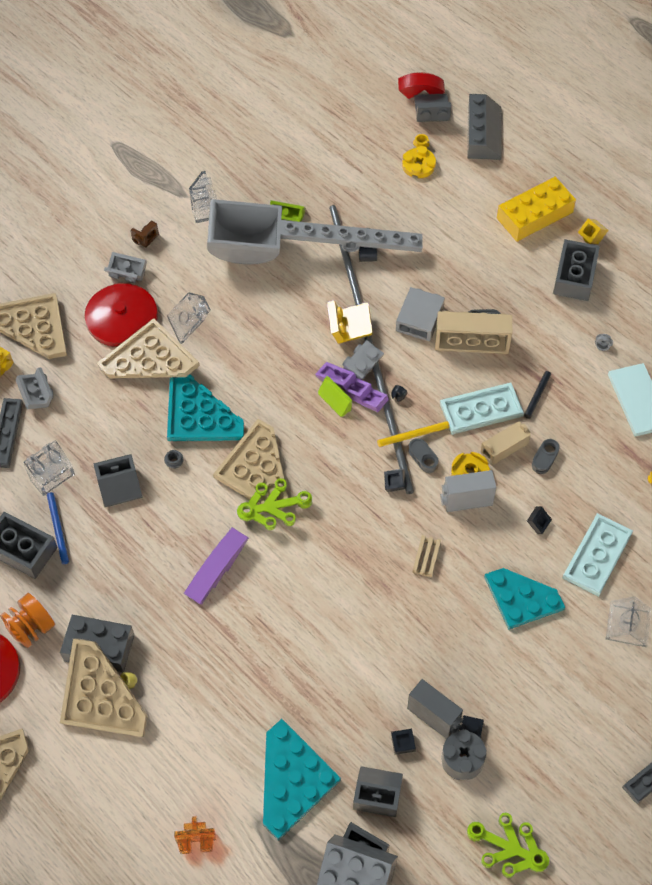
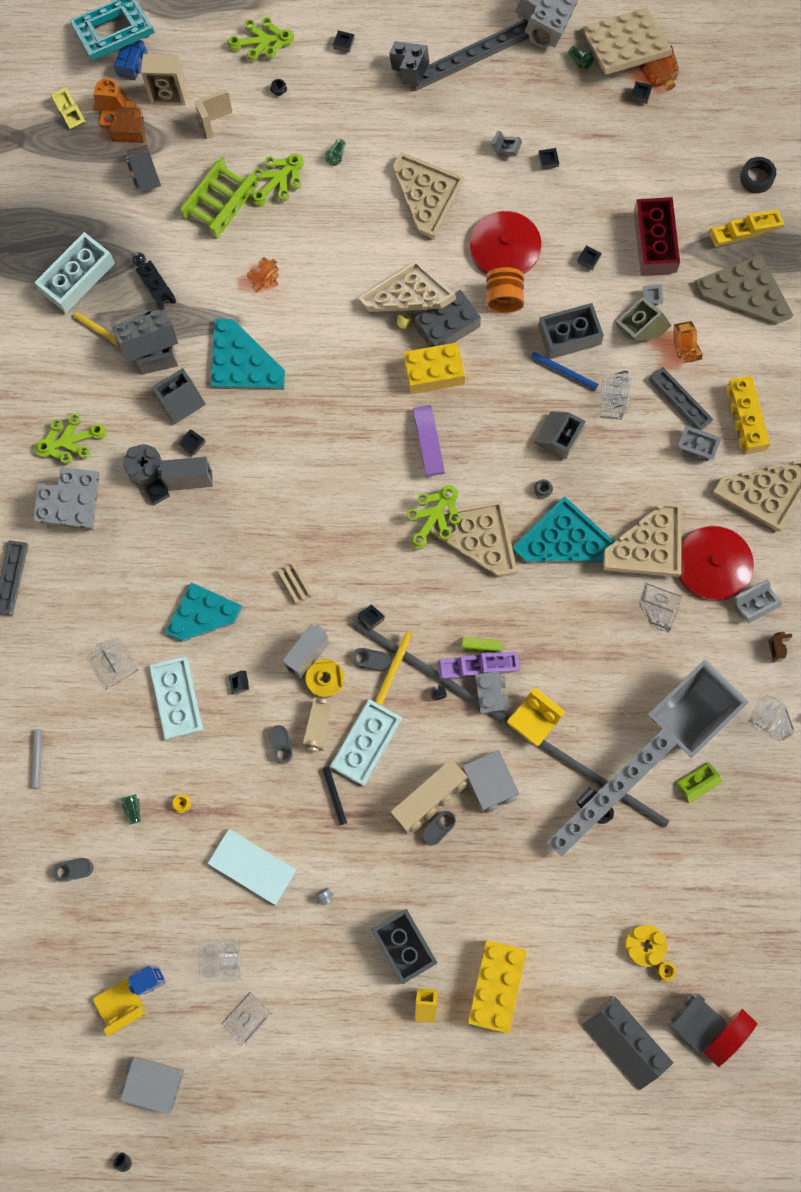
camera: 140 degrees right, 15 degrees up
none -> light grey piece [34,467,100,530]
none -> yellow brick [404,342,465,394]

